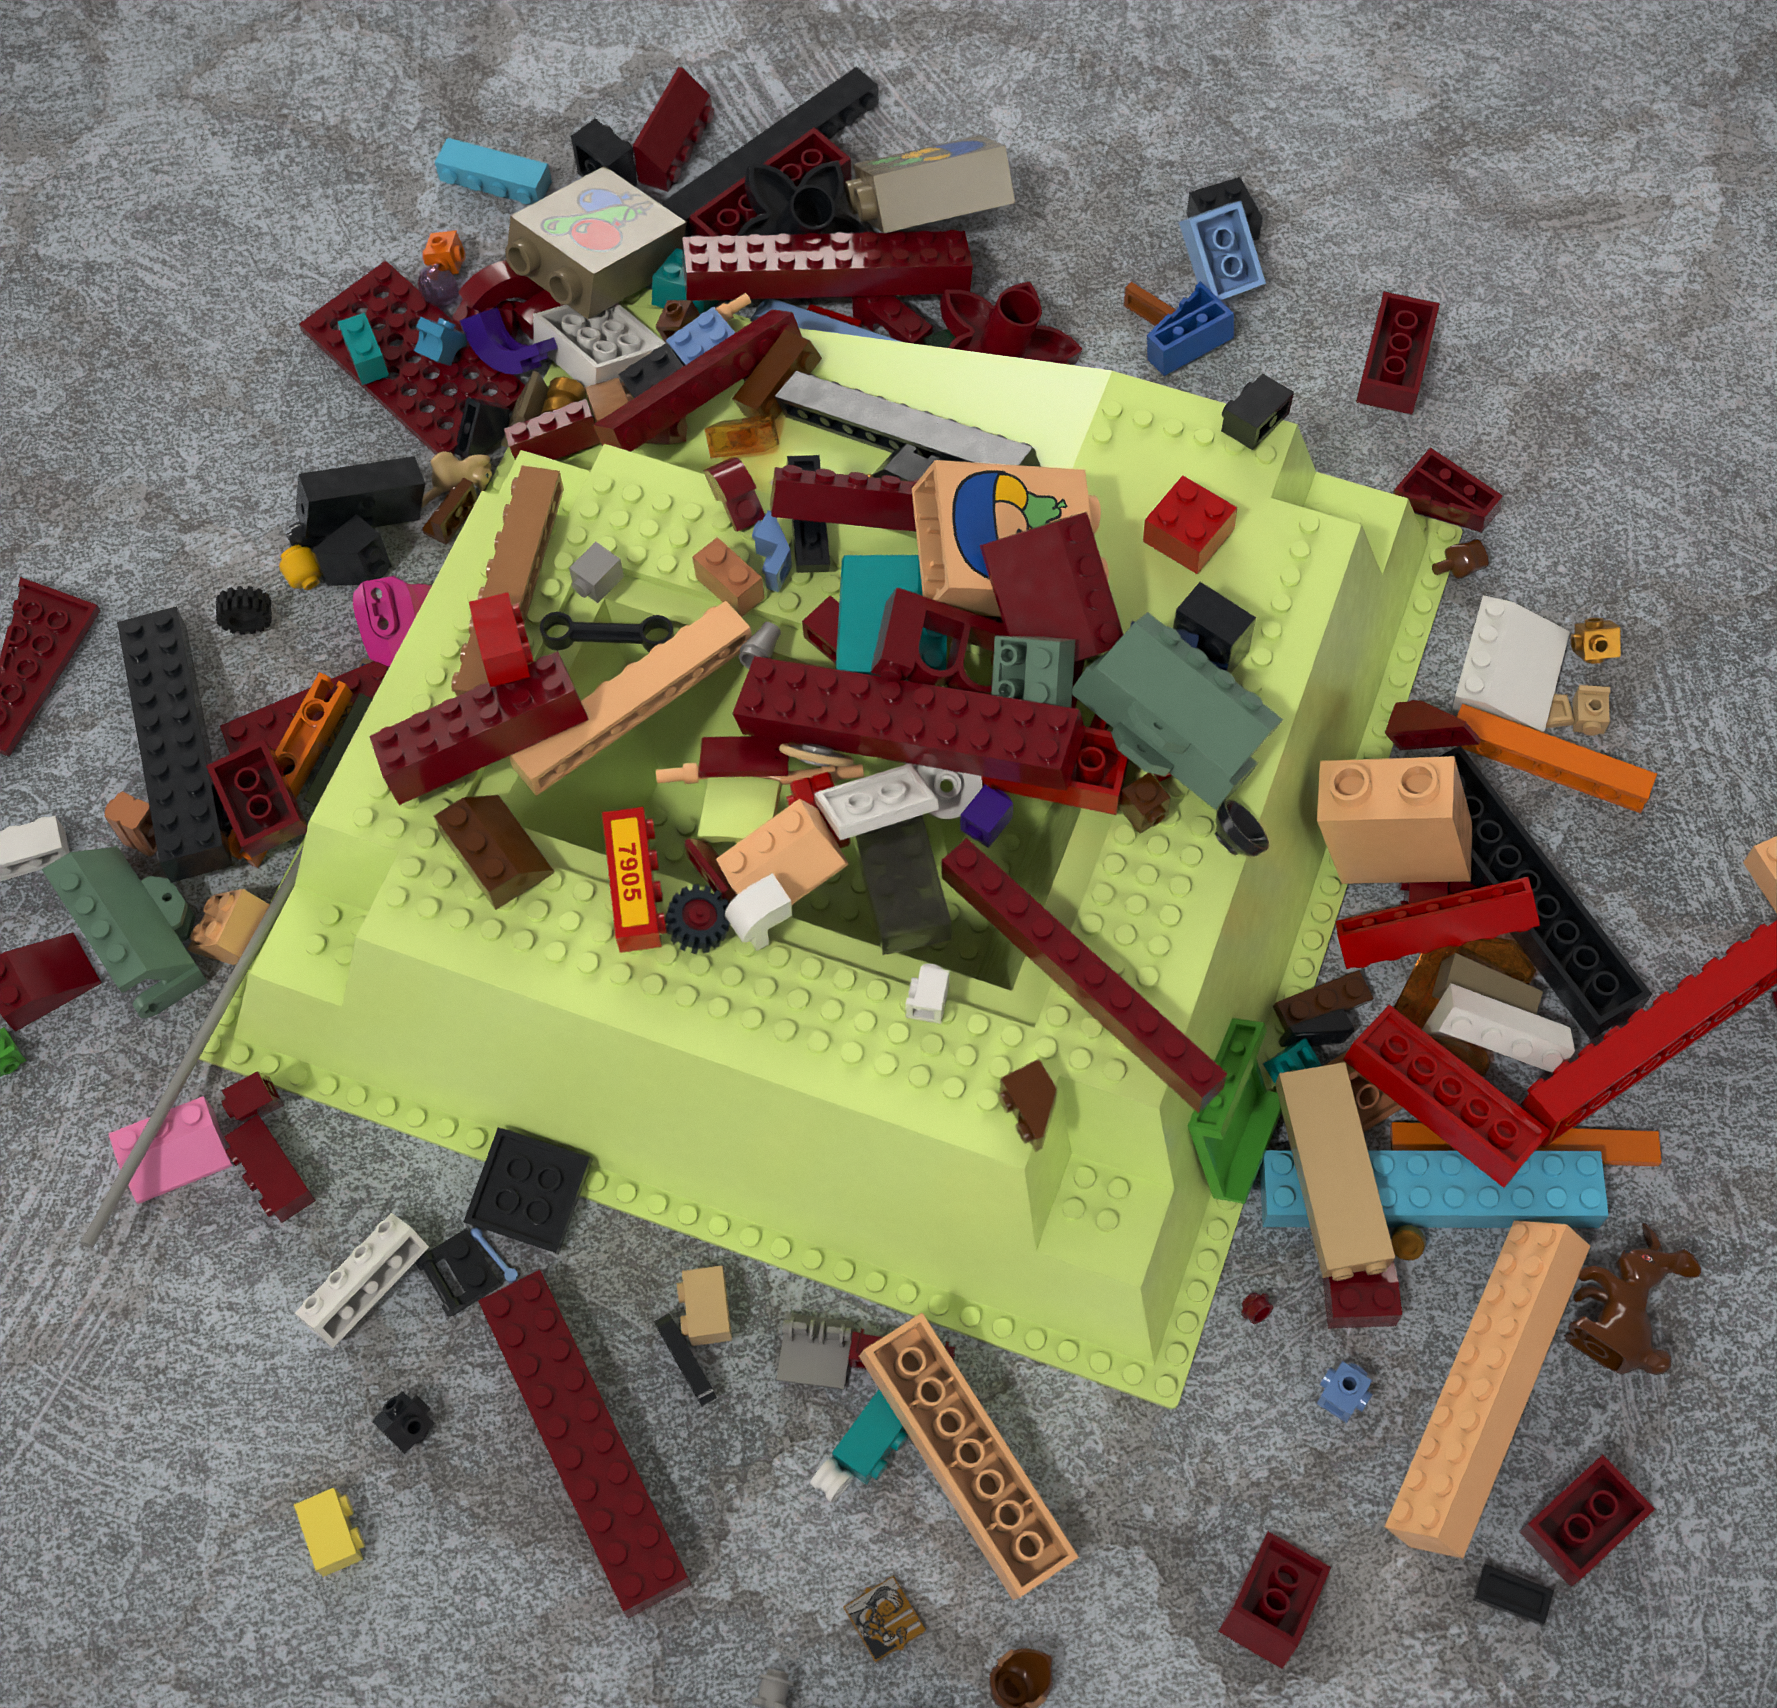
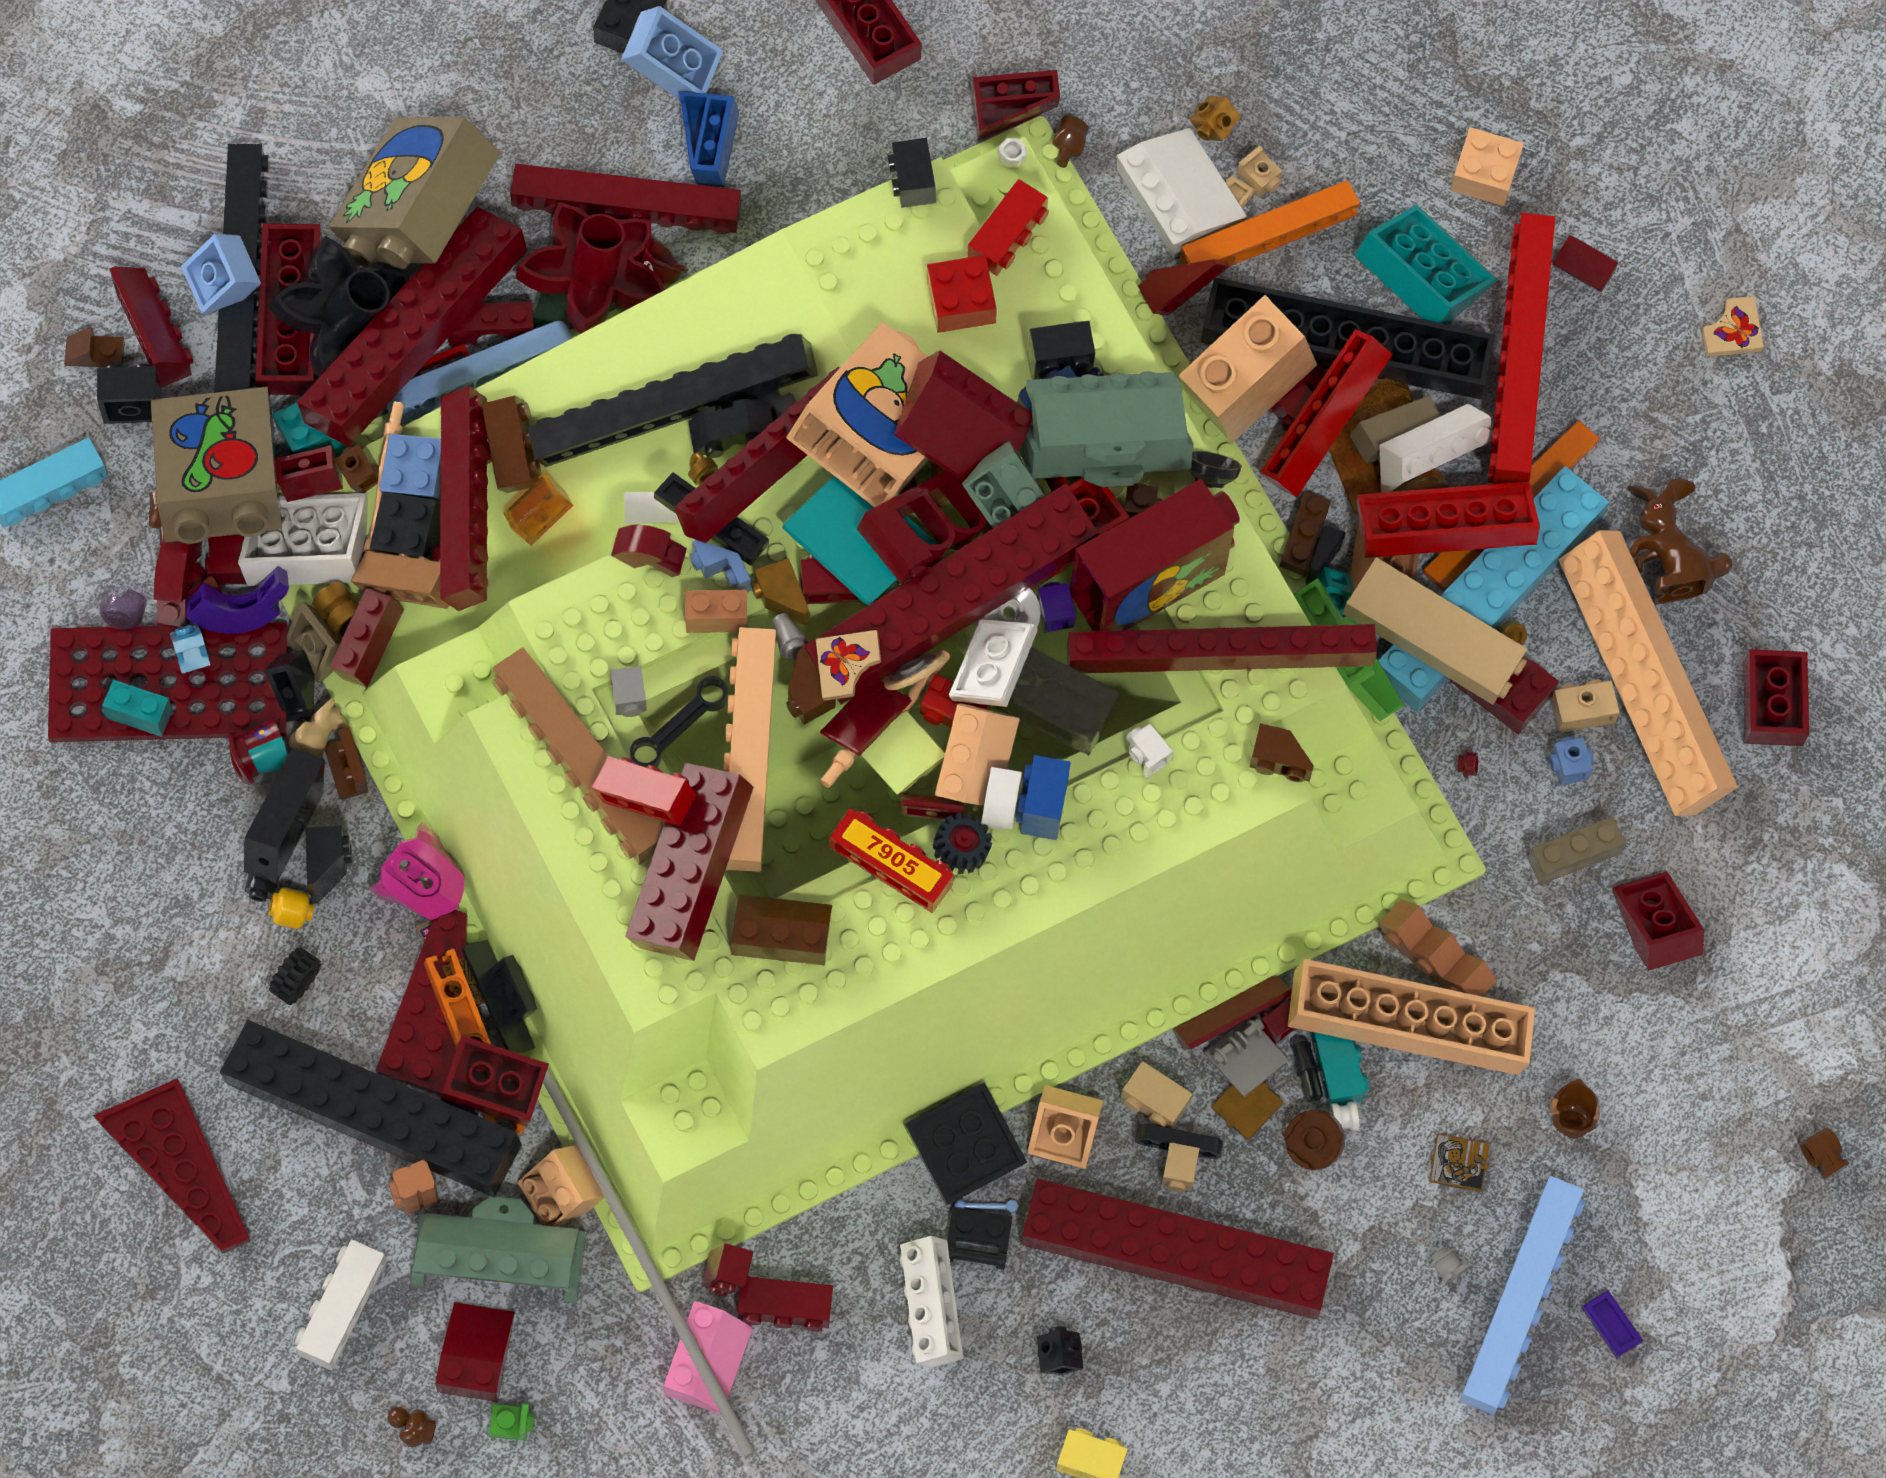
camera: 55 degrees left, 5 degrees up
orange brick [422,230,466,277] -> none
dark orange tile [1124,282,1176,326] -> none
black tile [1473,1564,1554,1626] -> none
none -> reddish brown slope [64,327,125,367]
none -> light blue slope [181,234,261,314]
none -> hat [229,718,287,785]
none -> dark red brick [275,445,343,502]
none -> dark red brick [510,163,741,234]
none -> pearl gold slope [751,558,810,625]
none -> reddish brown slope [786,647,836,725]
none -> tan tile [816,630,881,701]
none -> red brick [968,179,1049,276]
none -> white tile [998,138,1026,168]
none -> blue brick [1016,755,1071,840]
none -> light nougat slope [1027,1085,1103,1169]
none -> dark red brick [1070,479,1240,631]
none -> tan brick [1161,1142,1200,1193]
none -> slope [1174,975,1292,1050]
none -> pearl gold piece [1211,1083,1284,1141]
none -> reddish brown tile [1285,1109,1345,1170]
none -> black axle [1292,1041,1323,1102]
none -> teal slope [1354,204,1497,324]
none -> nougat brick [1378,899,1497,997]
none -> dark tan brick [1528,817,1626,885]
none -> tan brick [1551,679,1620,733]

